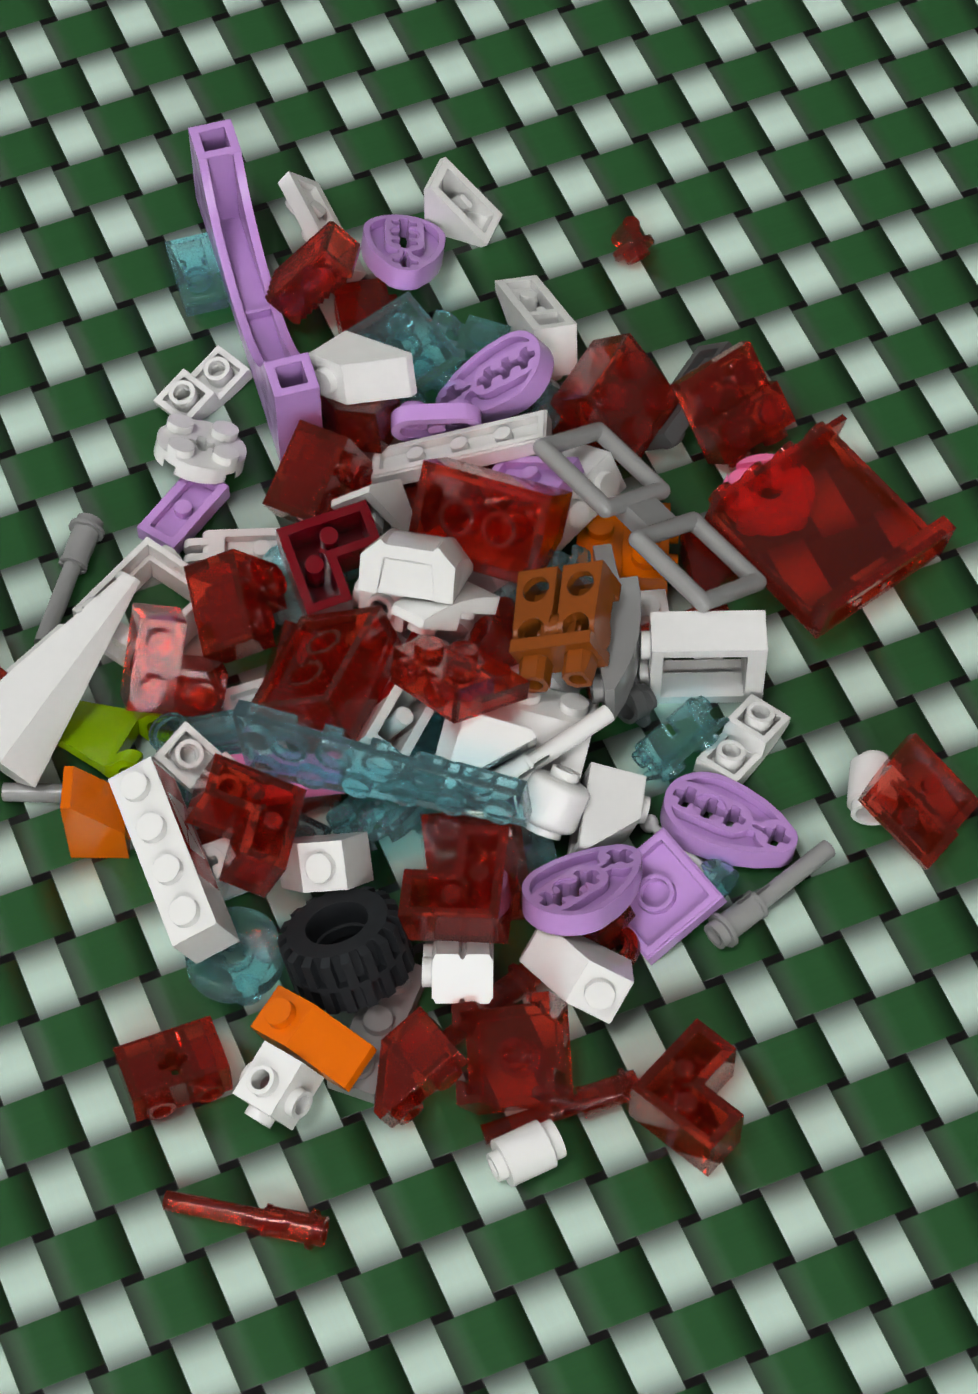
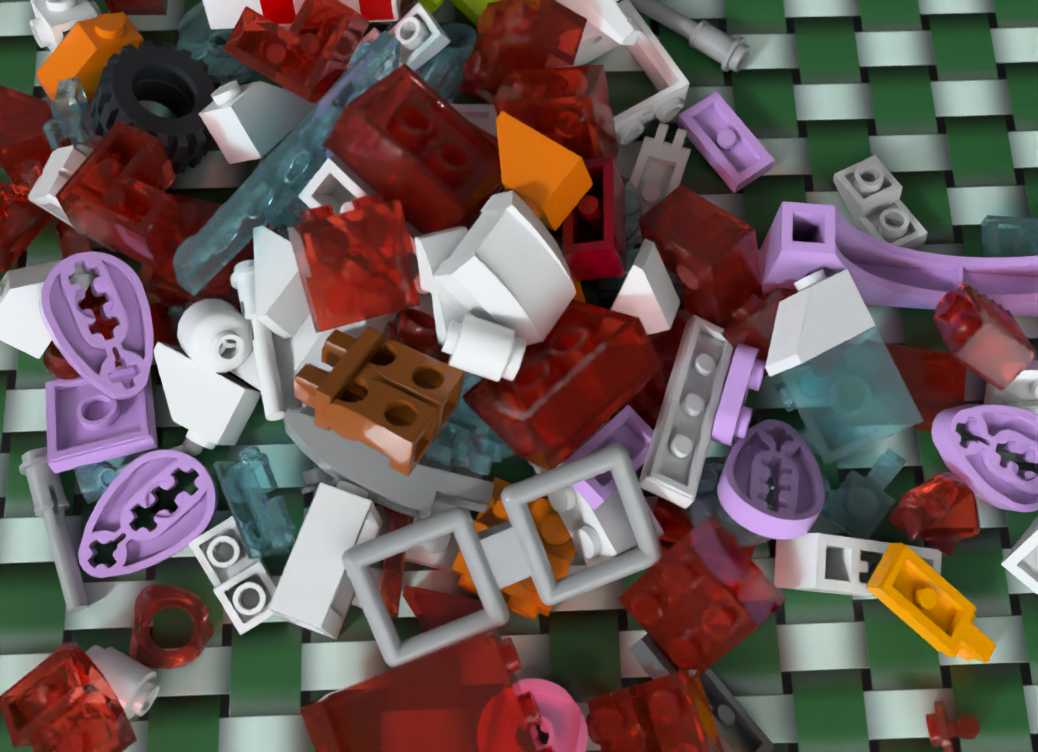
camera: 110 degrees right, 15 degrees up
white plate [154,413,247,484] -> none
none -> clear light blue plate [43,77,94,149]
none -> clear red piece [129,584,213,669]
none -> white brick [441,313,527,382]
none -> orange slope [496,111,593,231]
none -> light orange hinge [865,543,996,663]
none -> clear red piece [890,471,980,557]

